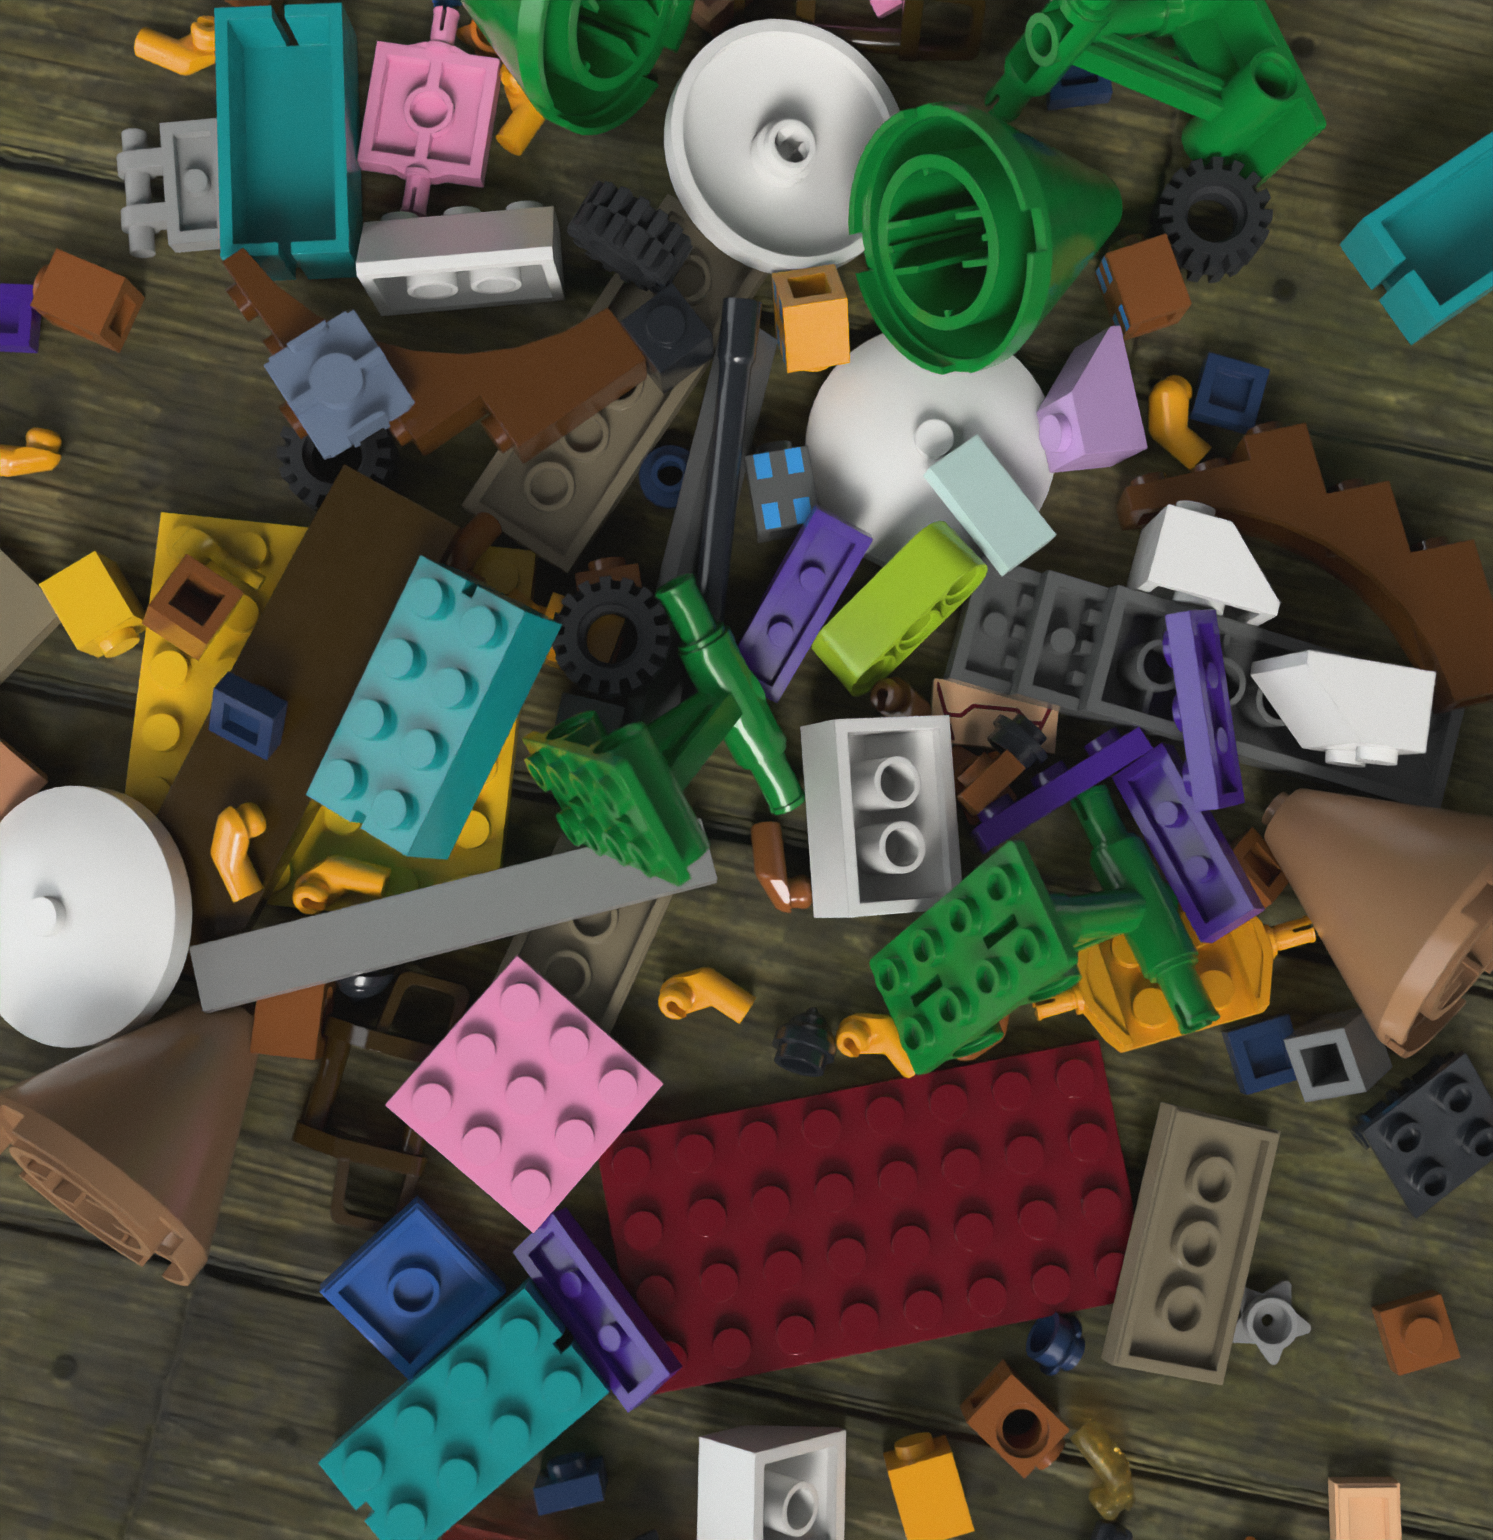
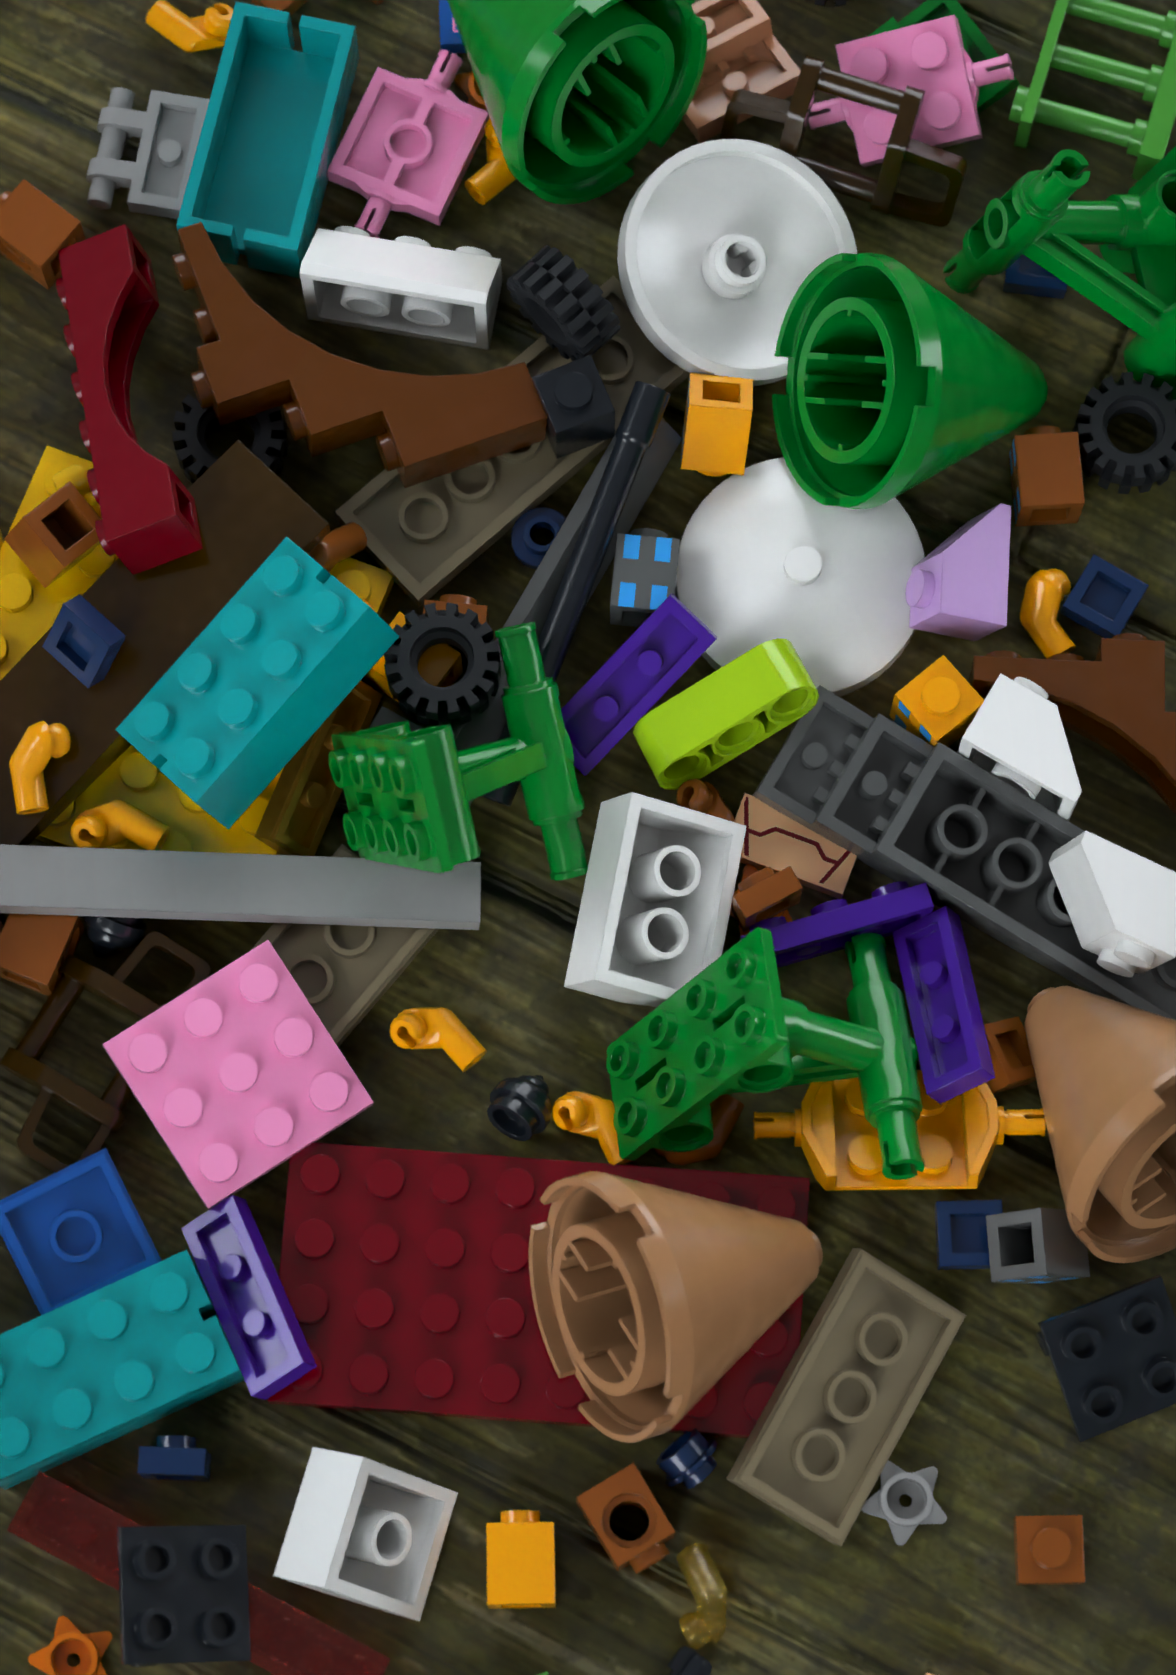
camera: 15 degrees right, 10 degrees down
sand blue piece [263,310,415,459] -> none
dark orange arm [750,821,812,913] -> none
light aqua tile [923,434,1056,576] -> none
black plate [987,714,1048,773] -> none
dark purple plate [1162,609,1245,812] -> none
none -> dark red arch [56,224,203,575]
none -> pearl gold tile [254,680,382,856]
none -> medium nougat cone [529,1171,823,1443]
none -> light orange brick [889,655,984,747]

